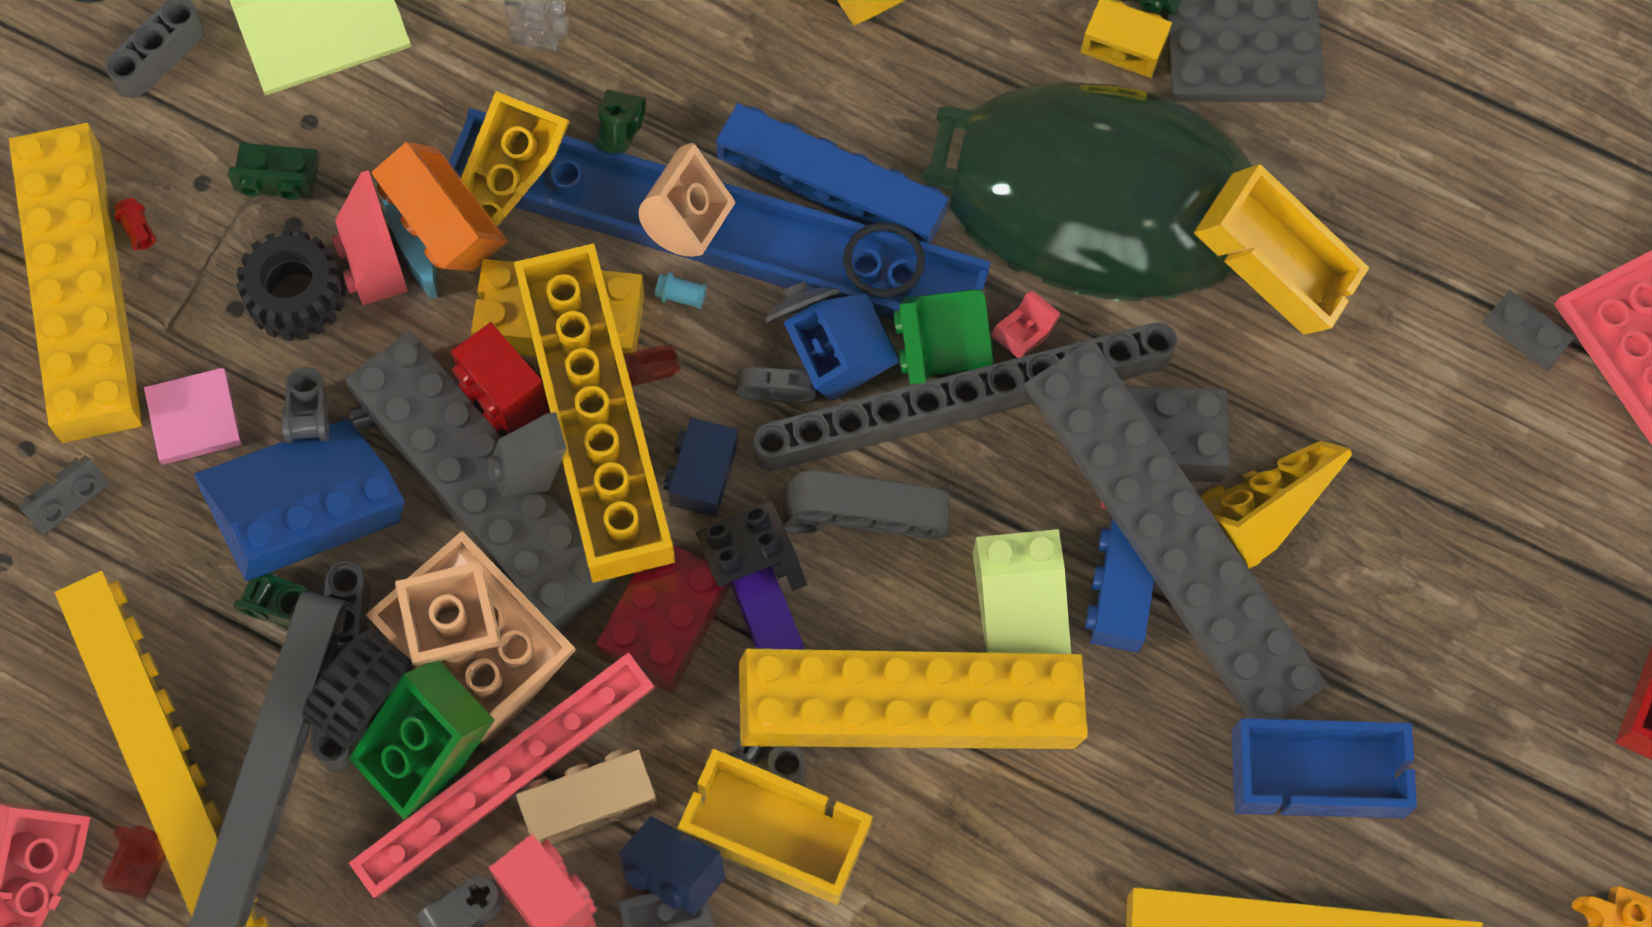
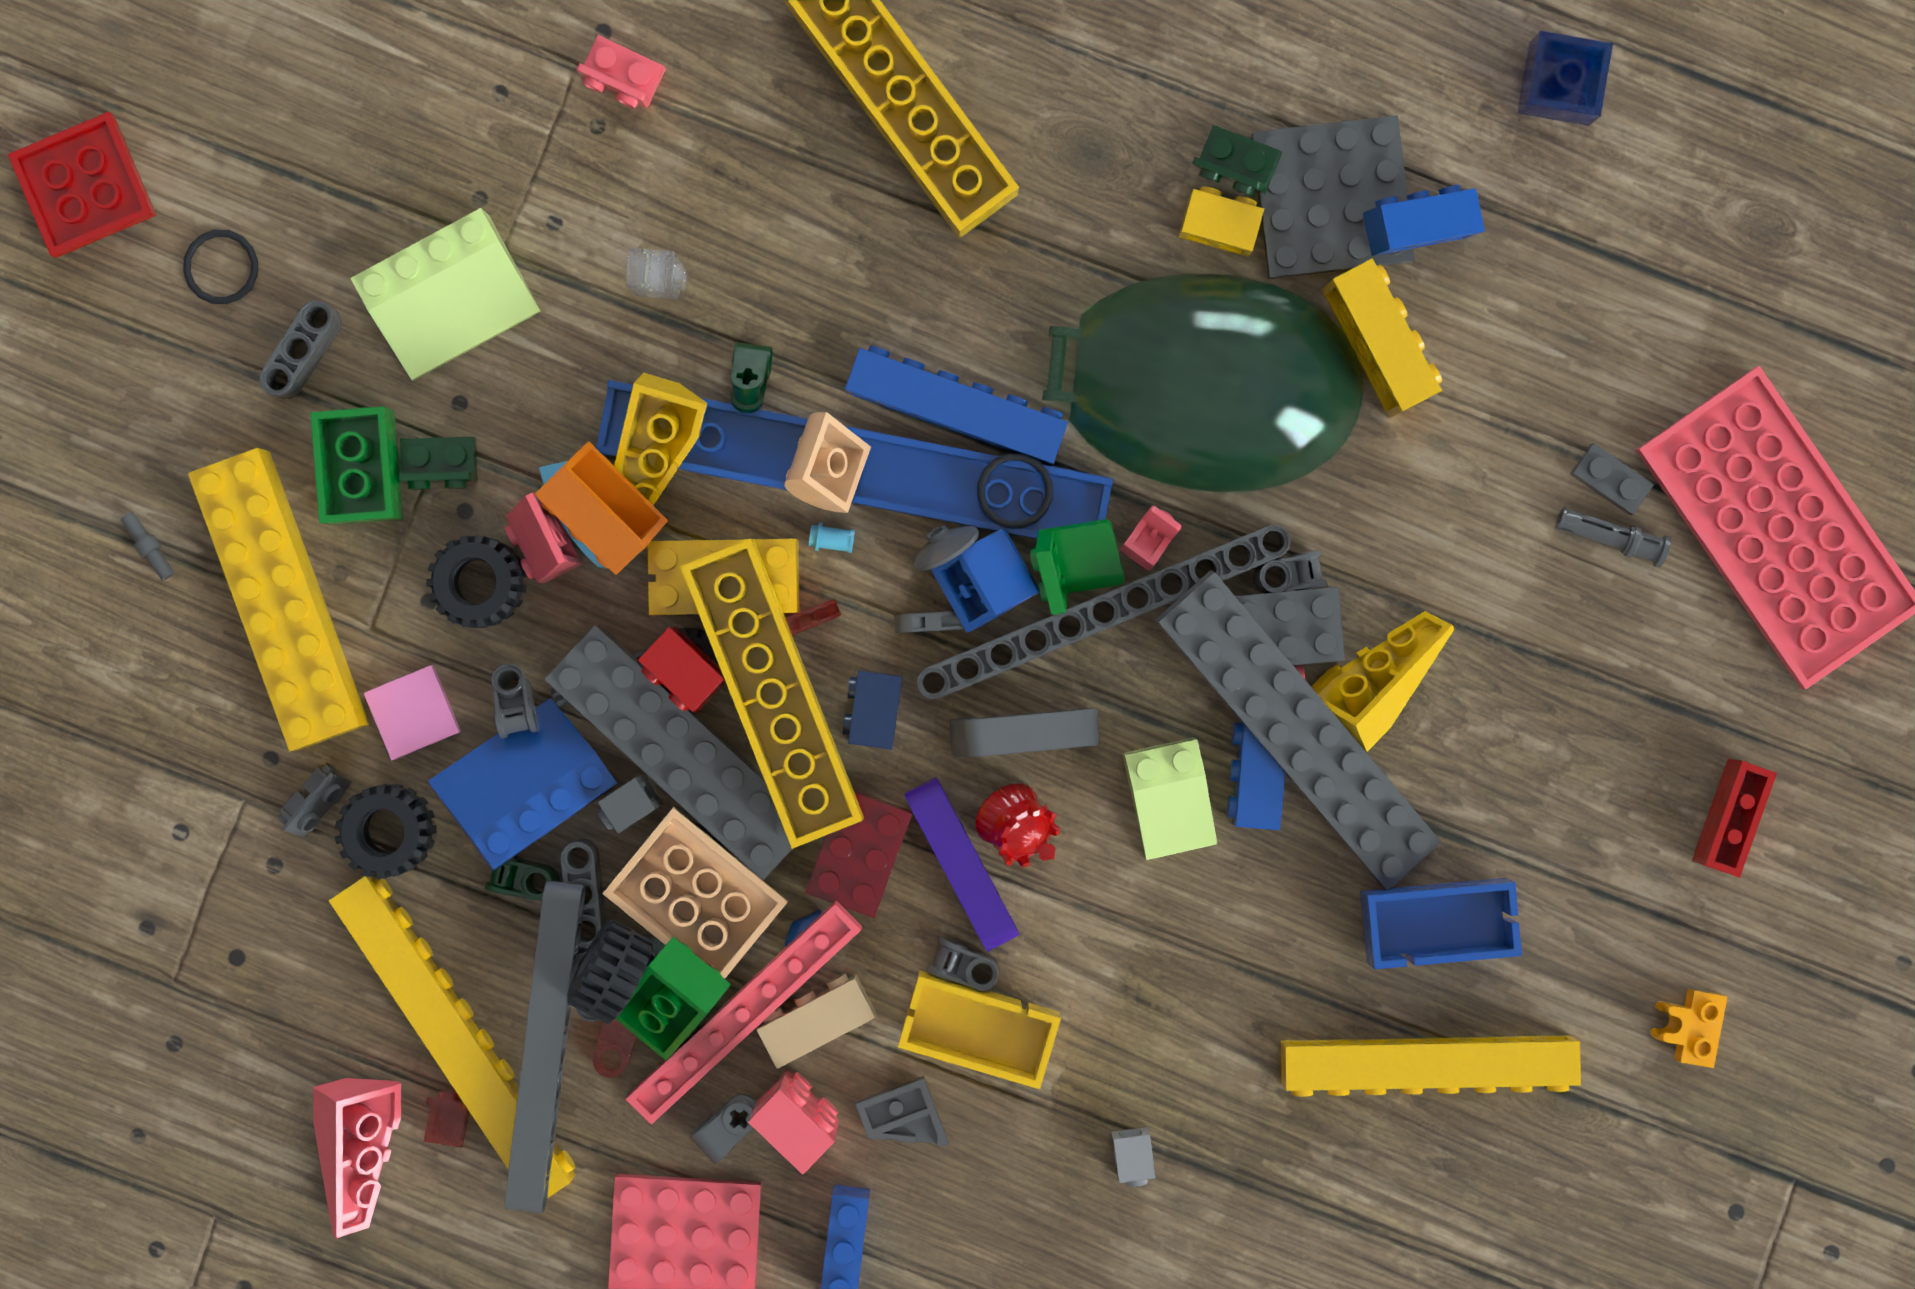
camera: 10 degrees left, 20 degrees up
red pin [114,198,157,251] -> none
light nougat brick [395,561,500,667] -> none
dark grey slope [487,412,567,497] -> none
dark blue brick [619,816,725,915] -> none
black bracket [696,501,808,592] -> none
yellow brick [739,649,1088,749] -> none
yellow piece [1194,164,1369,335] -> none
none -> green brick [310,406,403,525]
none -> black tyre [335,784,437,879]
none -> clear red piece [593,1019,637,1078]
none -> dark grey brick [597,774,664,833]
none -> red hair [975,783,1060,868]
none -> dark grey piece [1253,550,1328,594]
none -> yellow brick [1321,258,1442,418]
none -> blue brick [1363,185,1485,256]
none -> dark grey pin [1555,507,1671,568]

